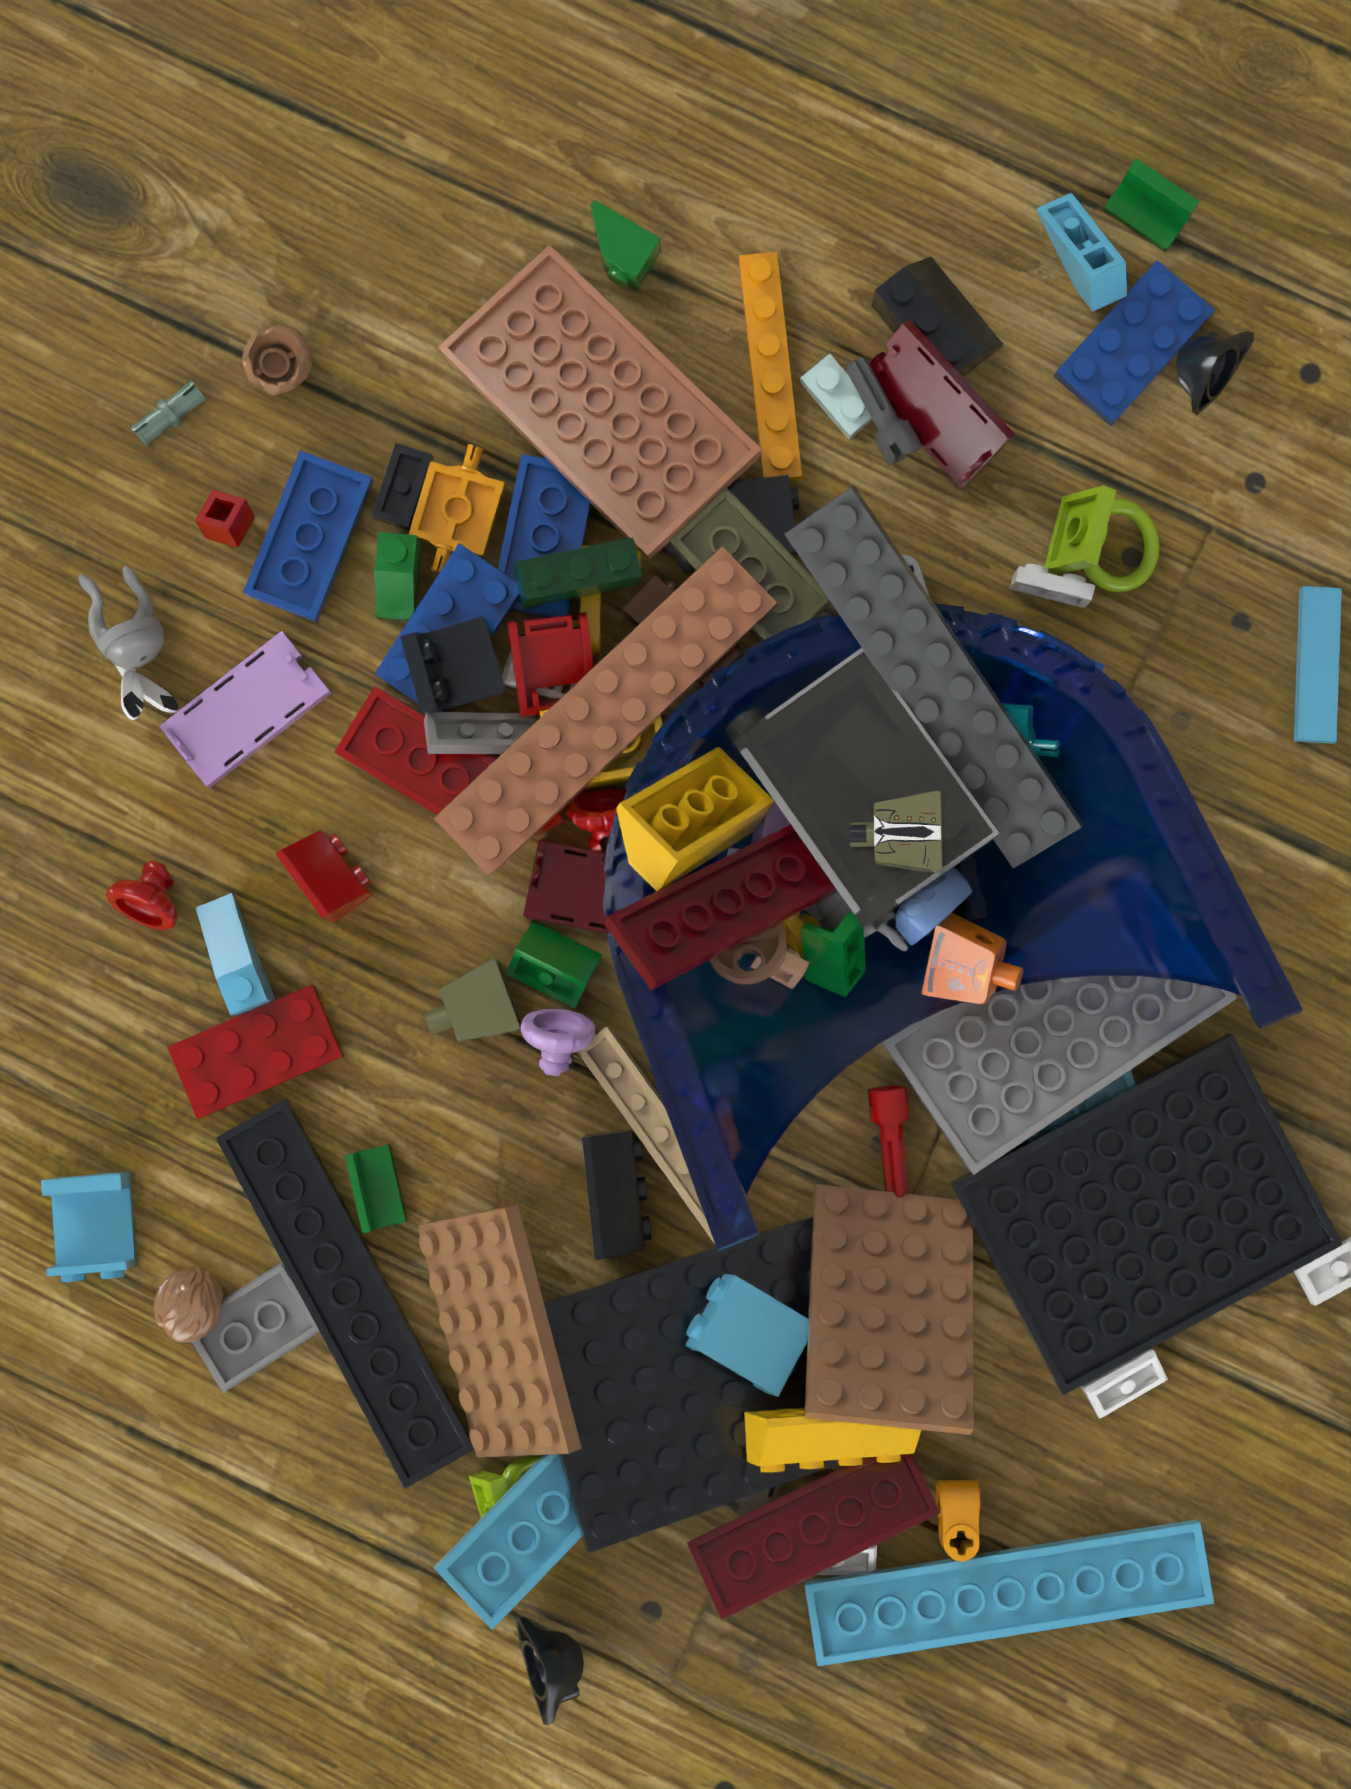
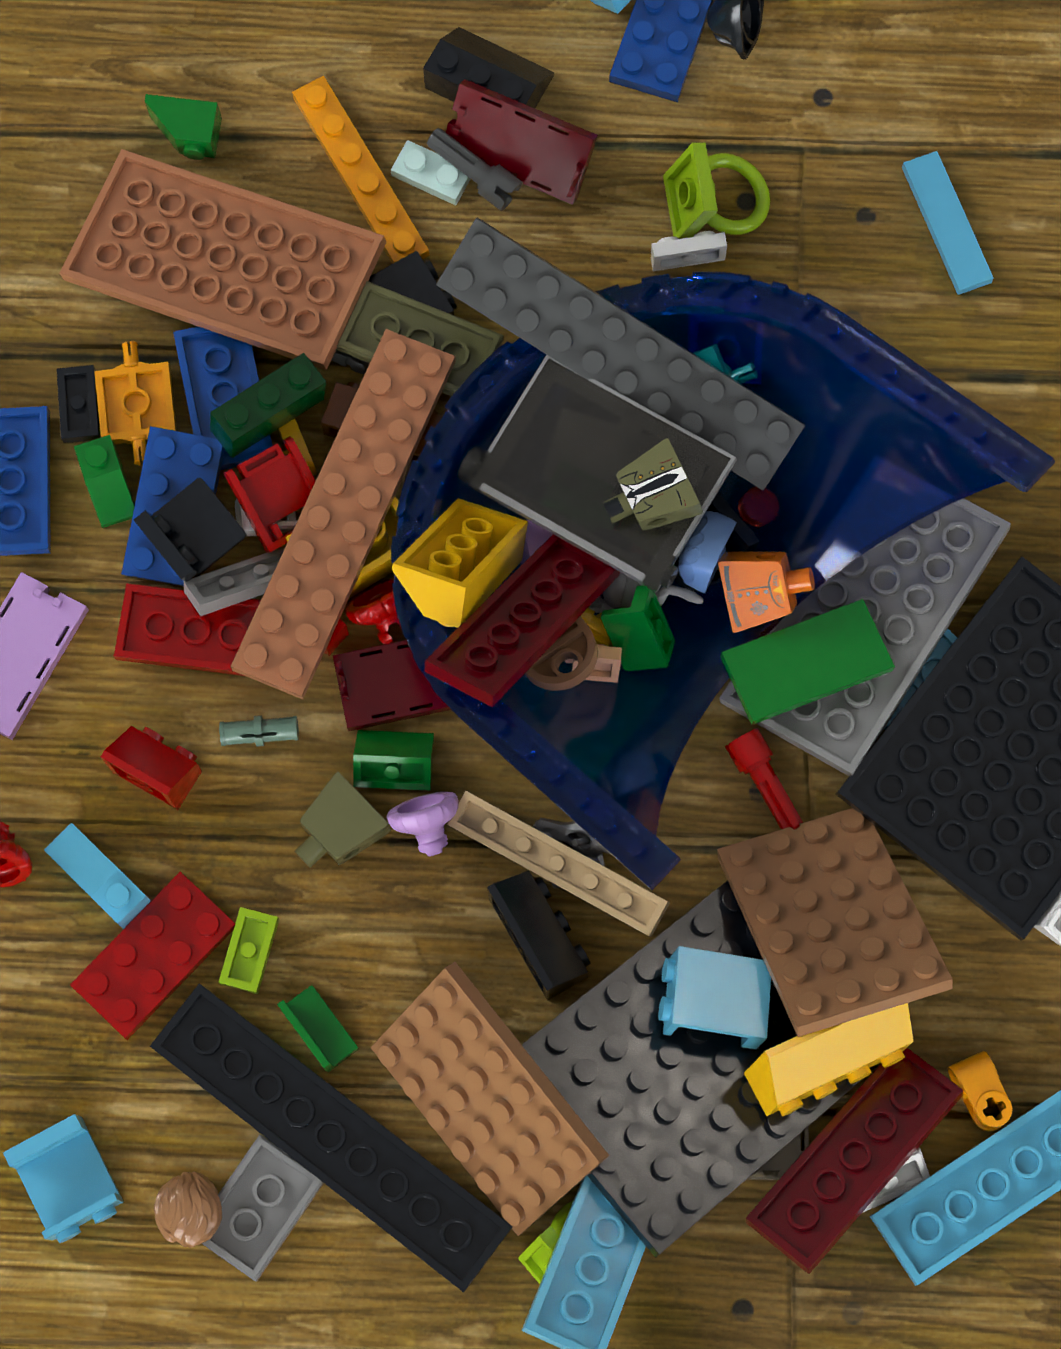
camera: 25 degrees left, 10 degrees down
none -> lime plate [218,907,279,994]
none -> sand green pin [219,715,299,747]
none -> green tile [720,599,895,725]
none -> tile [738,486,779,527]

